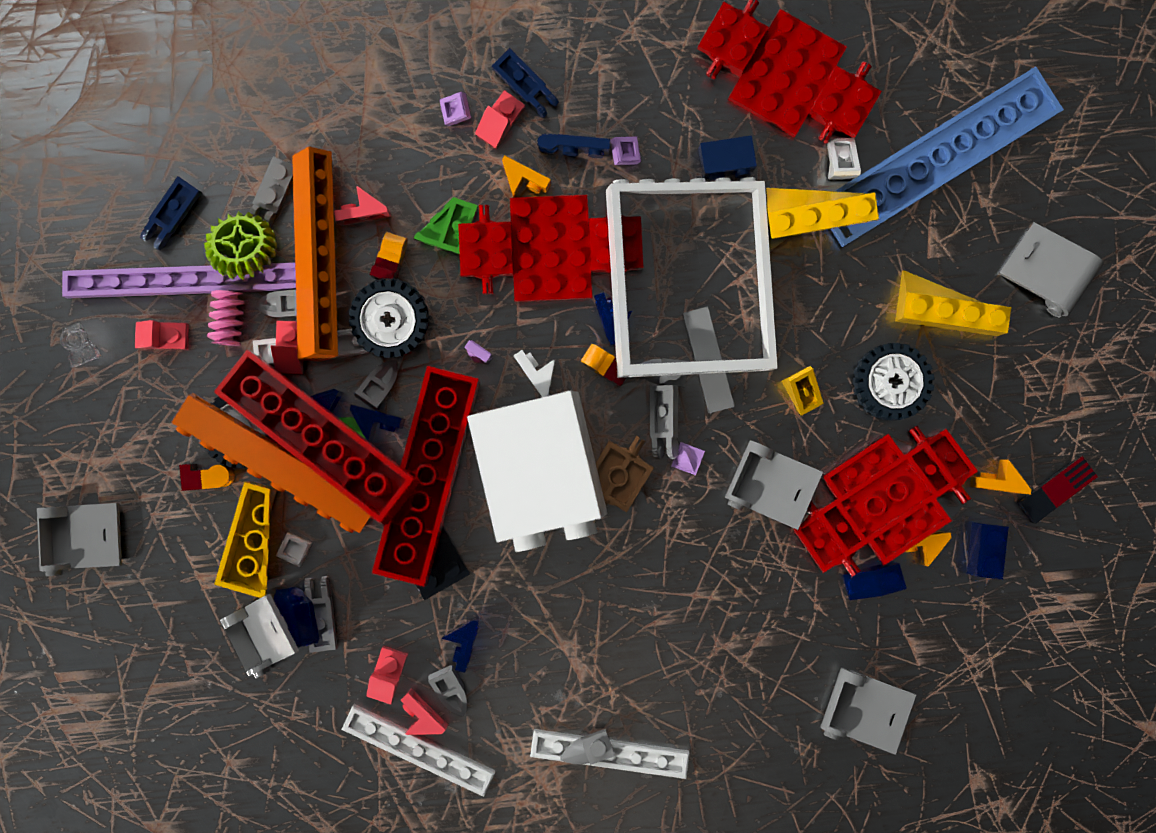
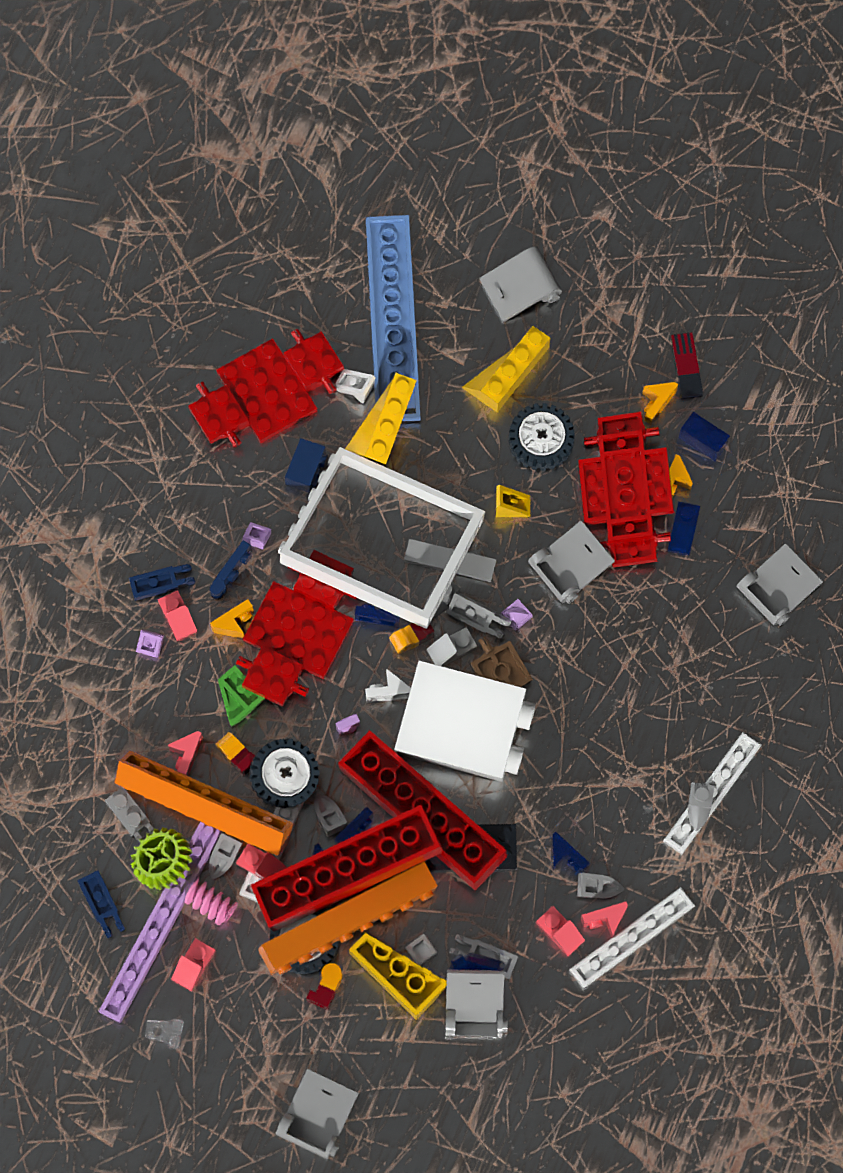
camera: 65 degrees left, 15 degrees down
none -> white slope [427,627,477,667]

